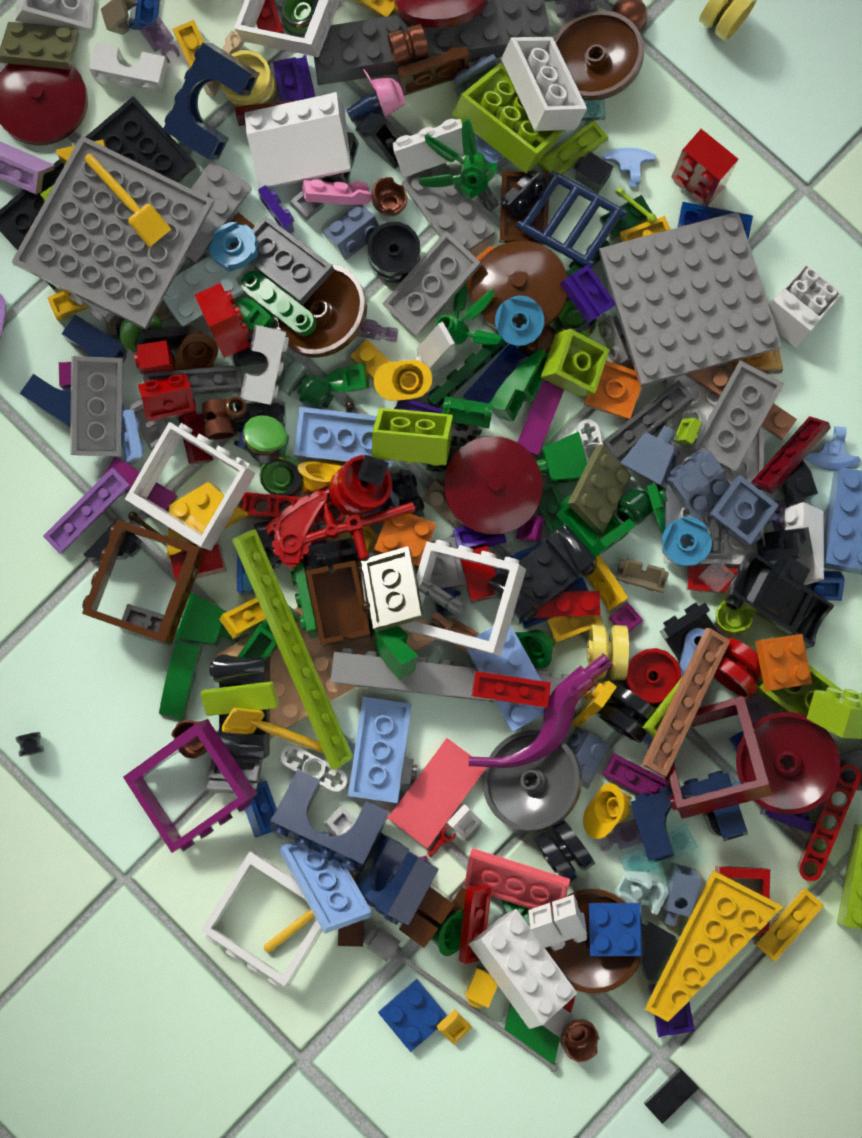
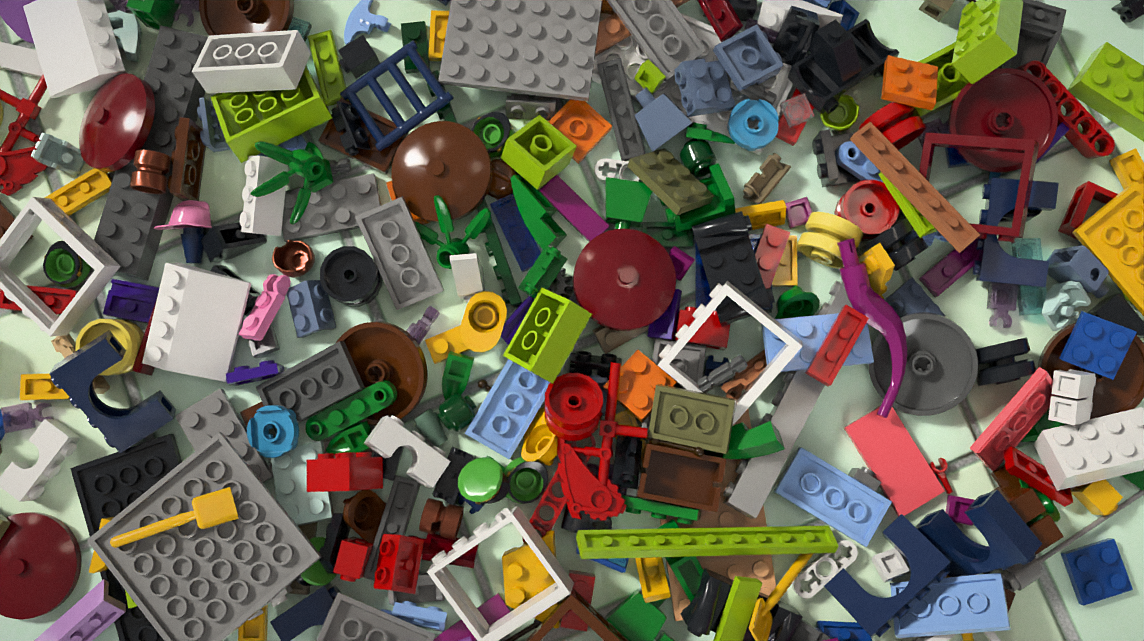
camera: 65 degrees left, 0 degrees up
reddish brown piece [224,397,247,418] -> none
black plate [357,454,389,486] -> none
yellow tile [436,1009,473,1045] -> none
white plate [447,804,482,839] -> none
dark azure plate [495,296,545,346] -> none
dark purple plate [560,265,615,323] -> none
yellow piece [583,783,632,839] -> none
lime hinge [615,187,656,223] -> none

